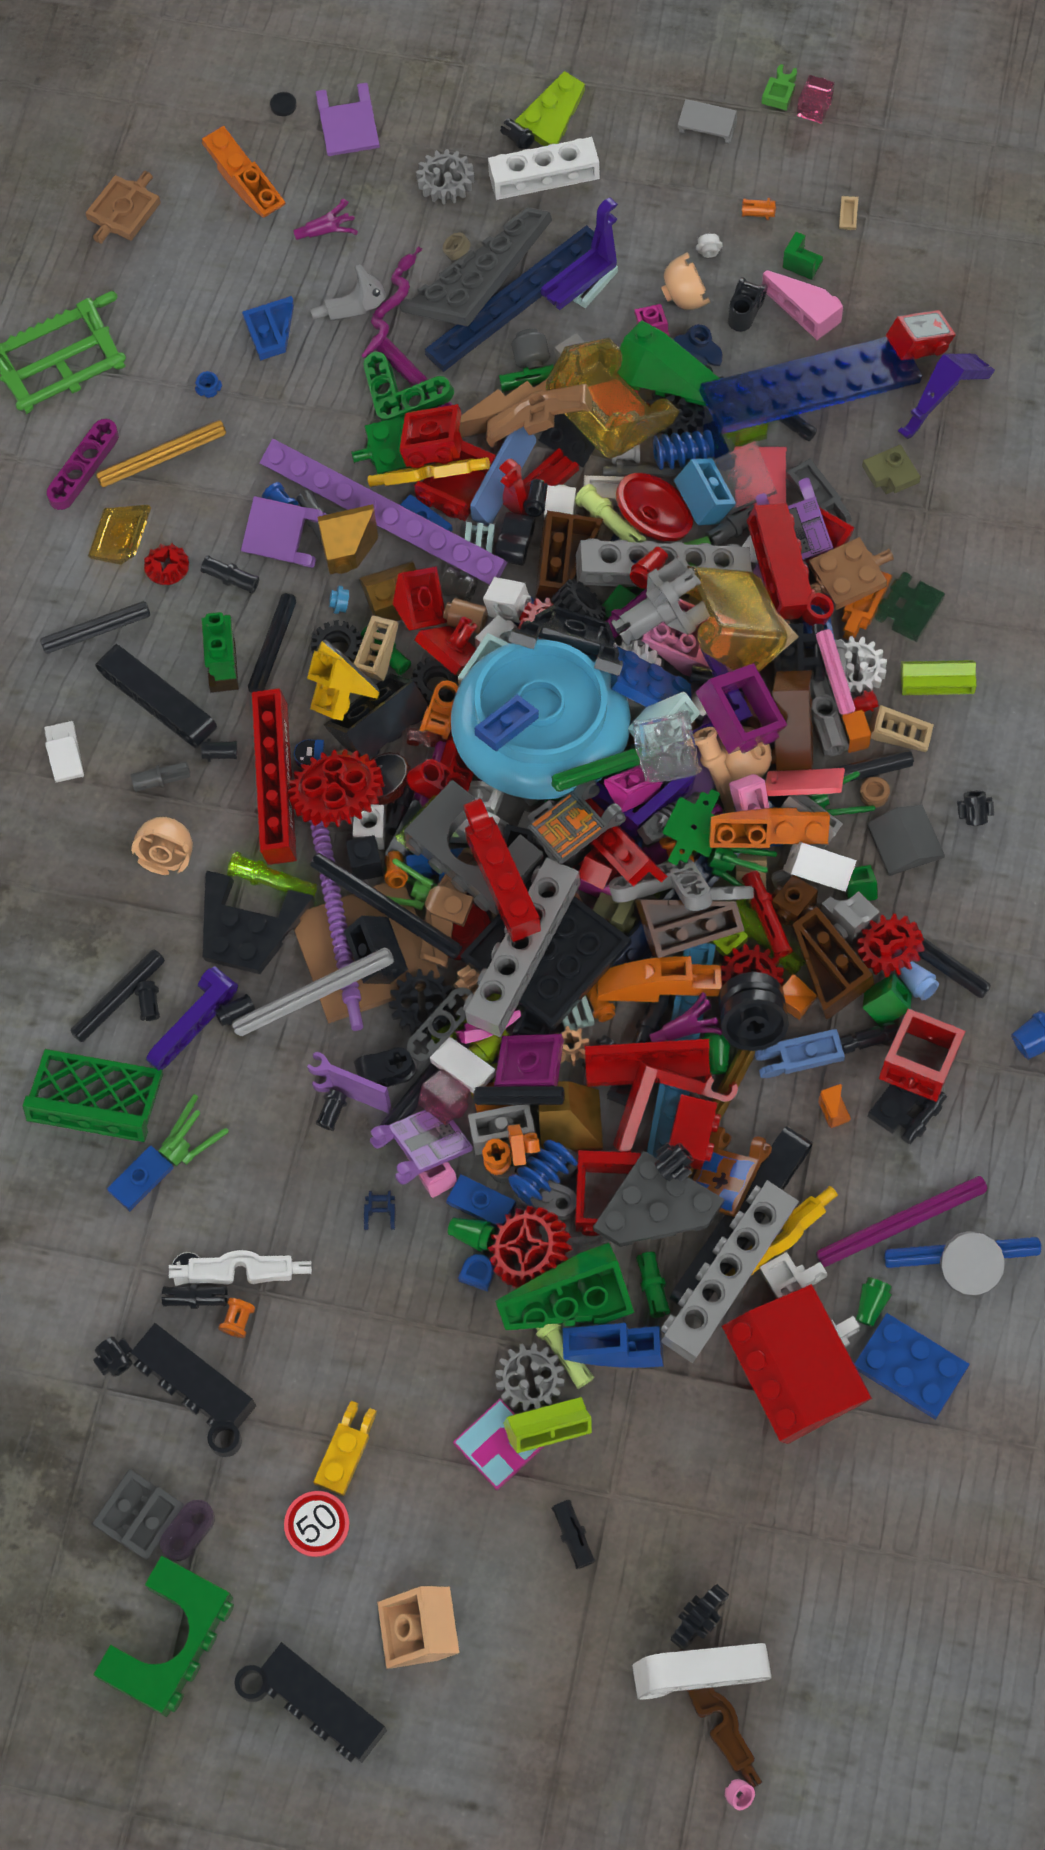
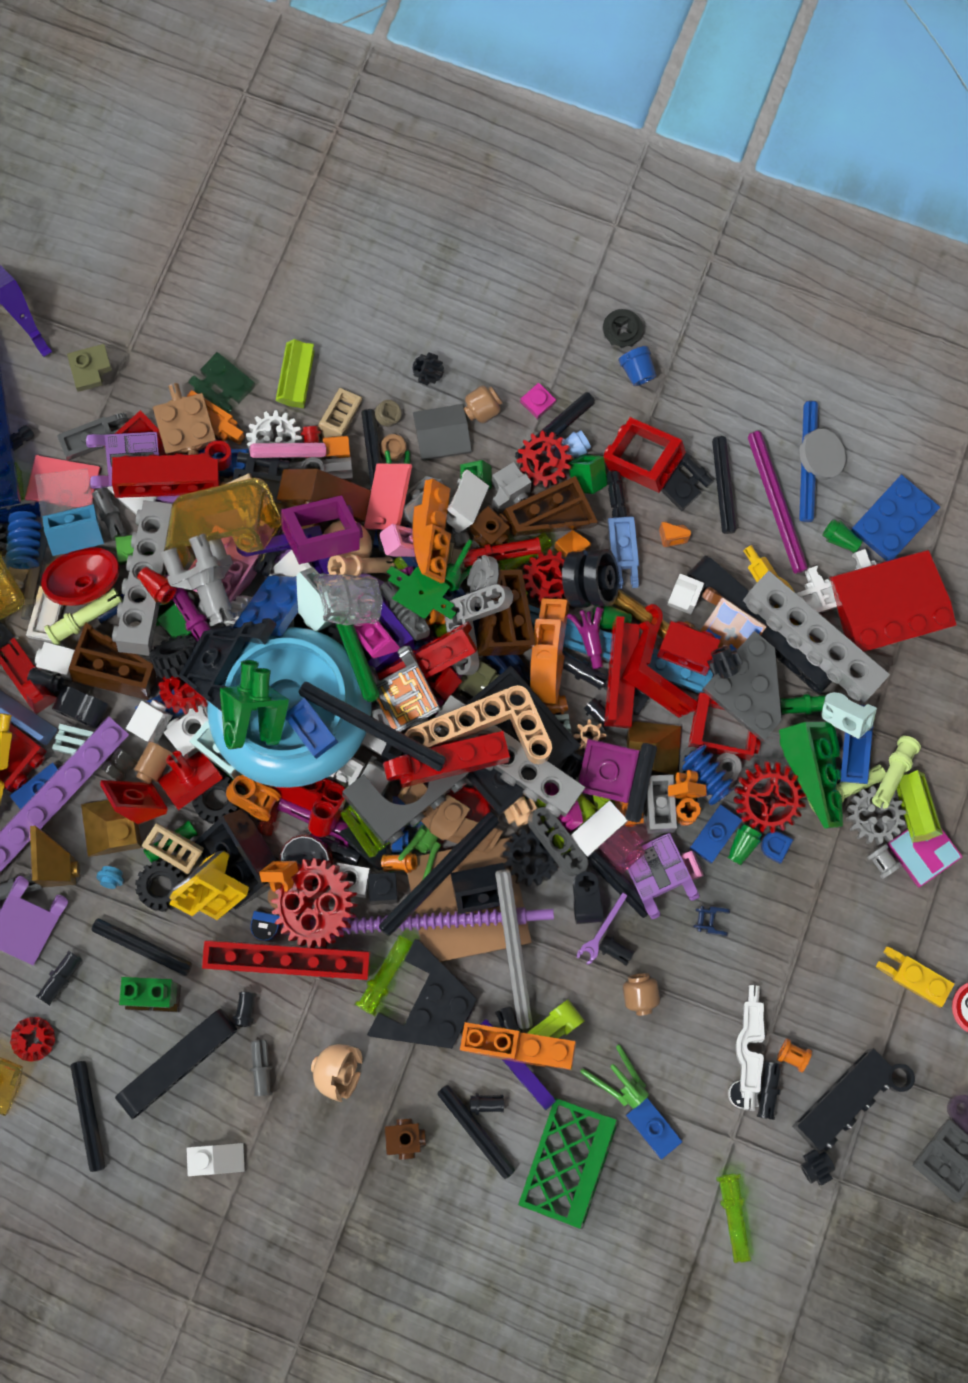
camera: 90 degrees left, 10 degrees up
none -> green piece [220,660,289,750]
none -> orange tile [259,861,298,892]
none -> black axle [298,682,447,771]
none -> dark tan tile [375,400,402,427]
none -> reddish brown brick [385,1118,426,1160]
none -> light nougat beam [405,685,552,765]
none -> orange slope [460,1022,576,1070]
none -> medium nougat head [463,385,503,423]
none -> dark pink plate [520,383,556,420]
none -> lime piece [527,999,585,1038]
none -> medium nougat head [623,973,660,1016]
none -> white panel [667,574,704,615]
none -> black axle [712,436,737,534]
none -> clear neon green pin [716,1173,751,1263]
none -> light aqua leg [822,692,877,739]
none -> light grey bush [867,844,902,879]
none -> yellowish green pin [872,736,921,809]

